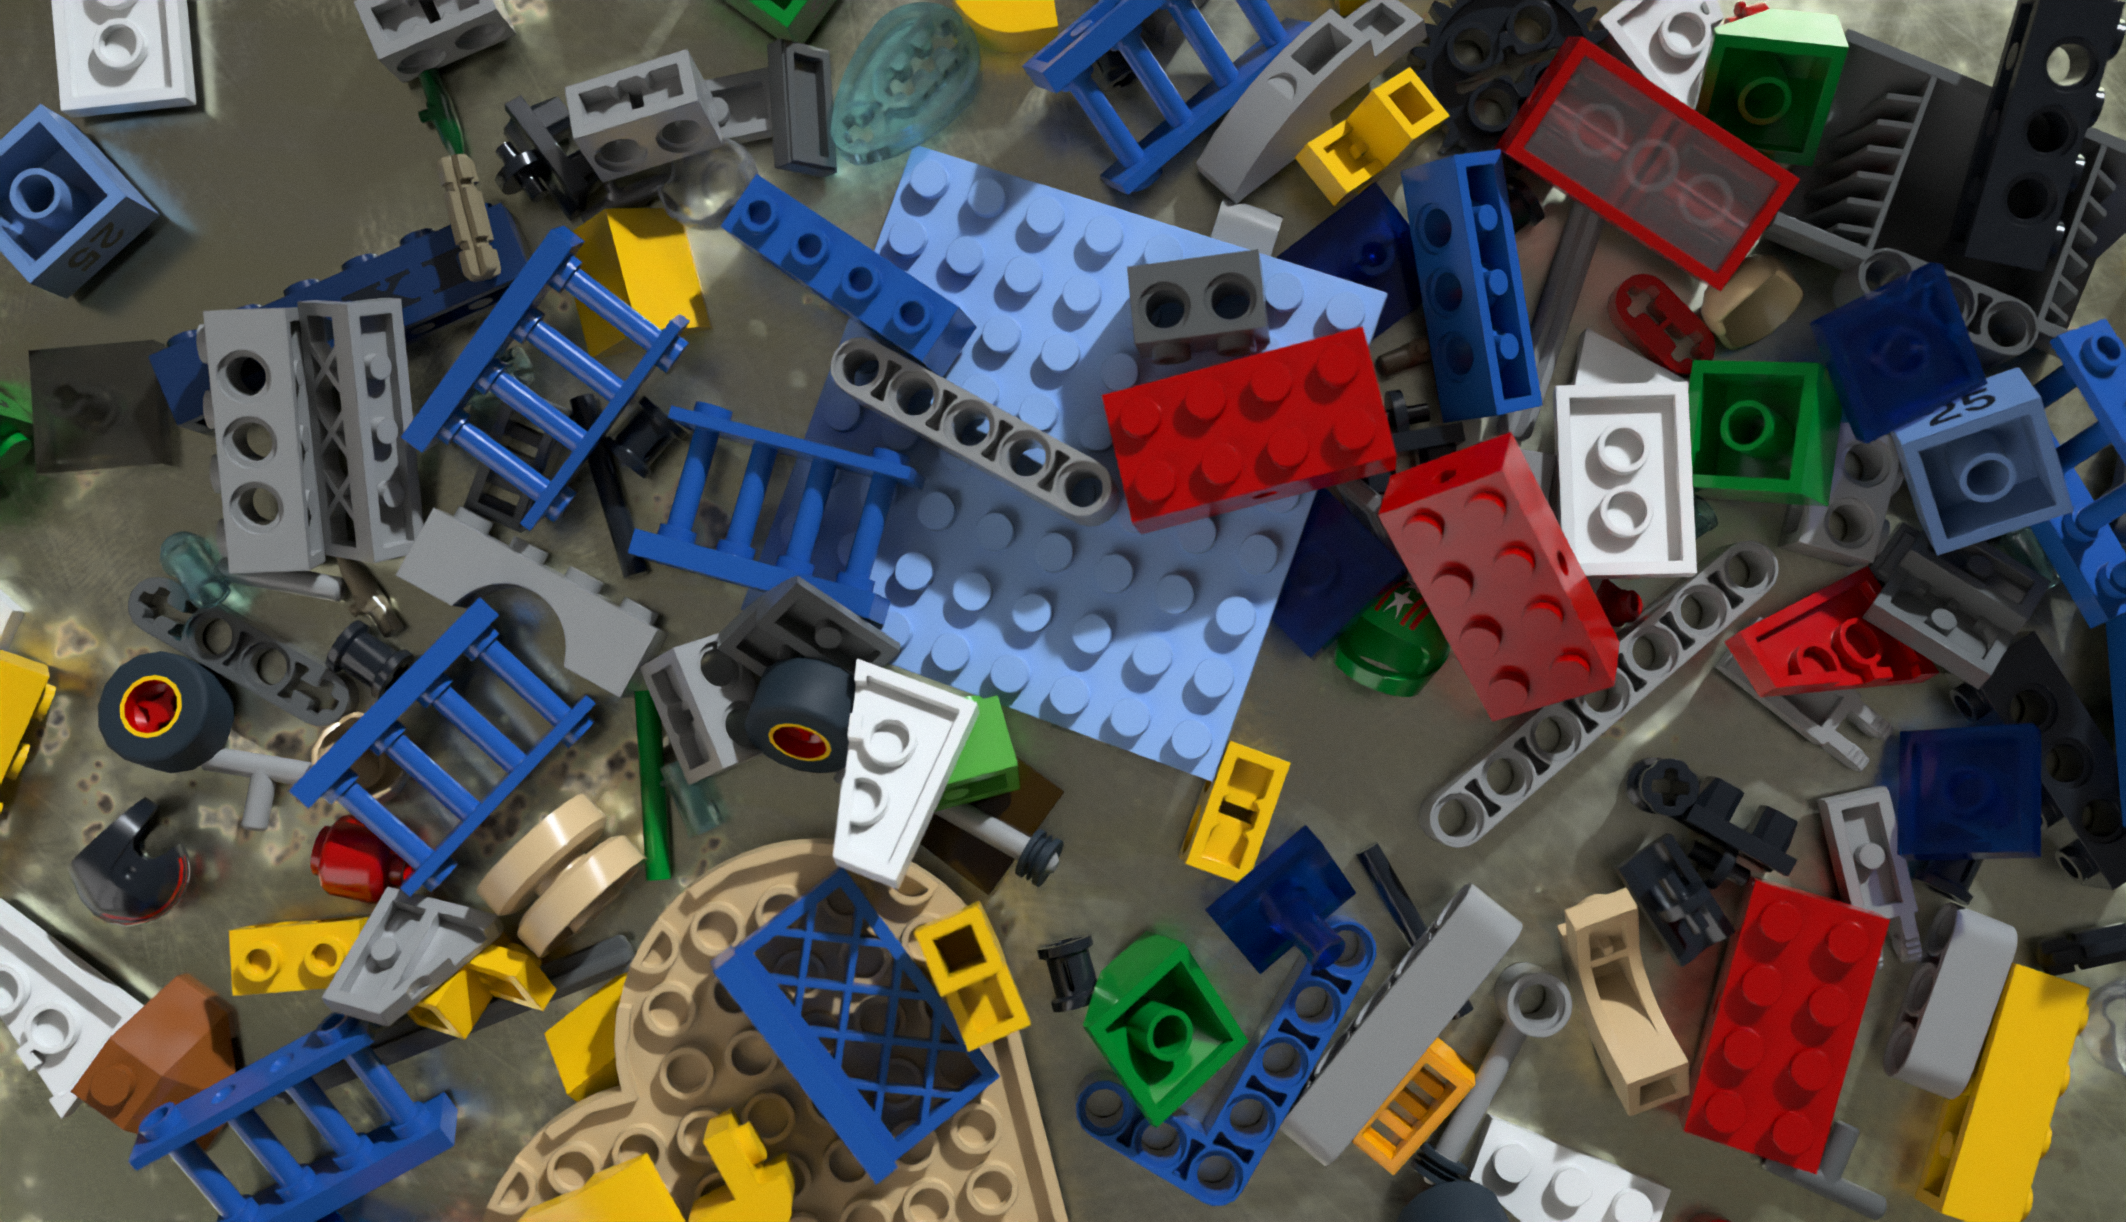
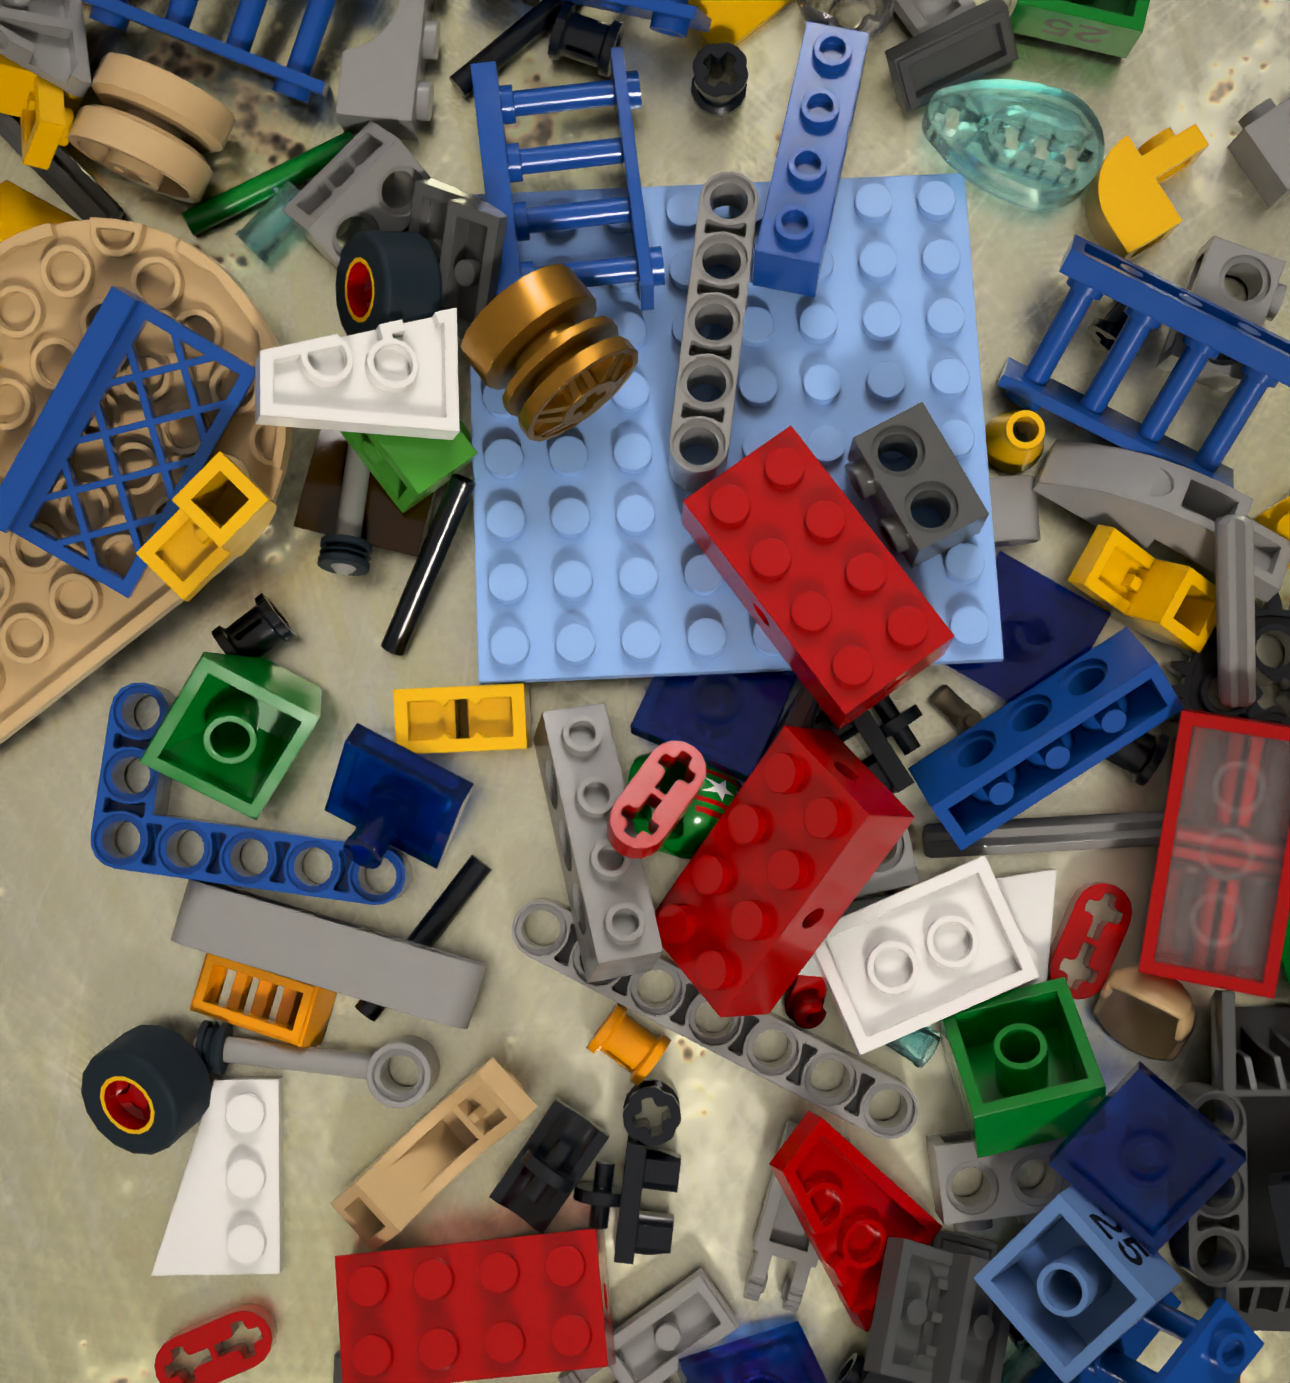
camera: 70 degrees right, 0 degrees up
none -> black bar [381,474,476,656]
none -> pearl gold wheel [461,263,638,442]
none -> light grey brick [533,702,664,983]
none -> light orange bush [586,1003,671,1086]
none -> beam [607,741,706,859]
none -> black bush [691,42,748,118]
none -> yellow cone [985,410,1045,473]
none -> light grey axle [1214,514,1256,708]

